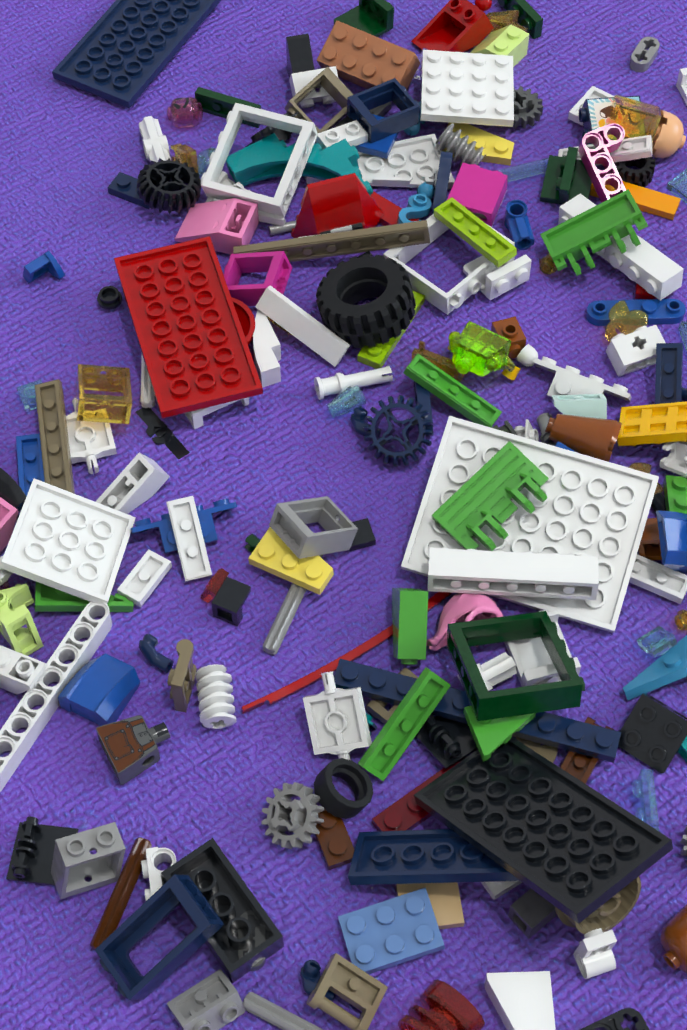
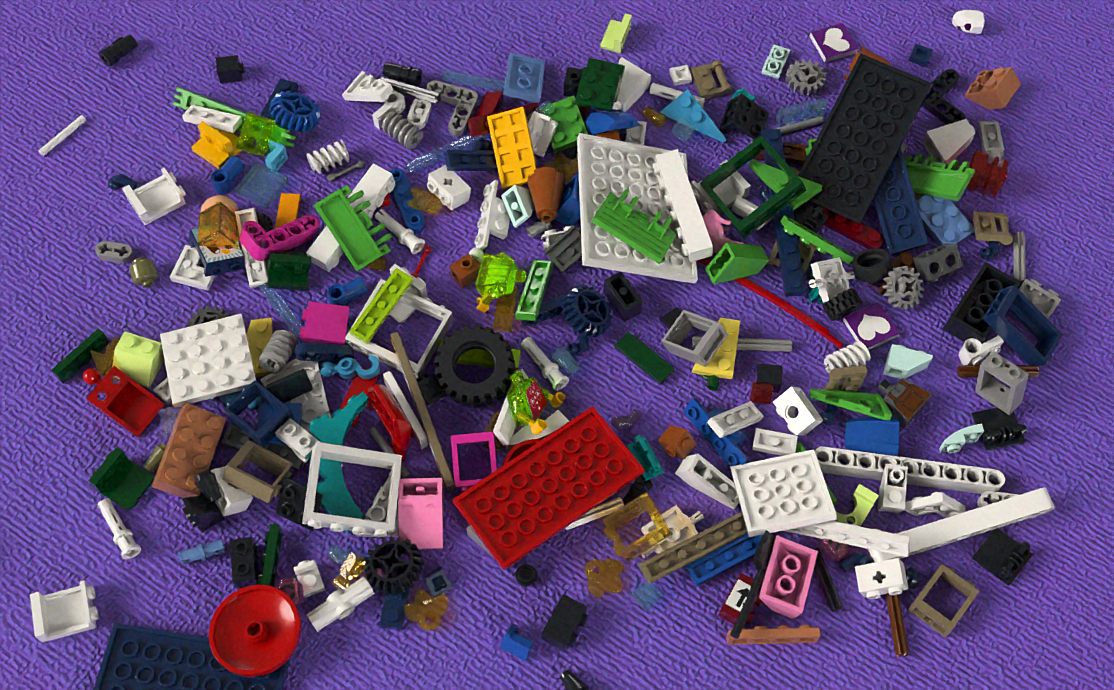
camera: 110 degrees left, 5 degrees up
none -> white pin [98,498,141,559]
none -> olive head [129,257,159,288]
none -> medium blue pin [178,539,225,565]
none -> black cone [194,469,222,503]
none -> red dish [209,585,301,677]
none -> black brick [230,537,259,590]
none -> black slope [266,369,313,403]
none -> white bracket [293,560,325,598]
none -> white pin [375,209,425,254]
none -> clear yellow plate [404,589,448,631]
none -> red hinge [411,245,431,278]
none -> dark blue slope [423,566,453,598]
none -> torso [507,372,565,434]
none -> black brick [542,594,589,652]
none -> clear yellow plate [584,558,624,599]
none -> black brick [603,272,643,322]
none -> clear purple arm [611,409,642,430]
none -> dark green tile [615,332,675,385]
none -> teal hinge [627,435,665,481]
none -> dark orange brick [658,425,697,459]
none -> white brick [773,387,823,436]
none -> light grey bar [775,116,823,134]
none -> bright green wing [809,388,892,421]
none -> black tyre [822,288,862,321]
none -> tile [843,302,899,350]
none -> light aqua slope [883,344,933,379]
none -> bright green hinge [904,153,975,201]
none -> dark grey brick [913,243,963,283]
none -> light aqua slope [939,424,984,453]

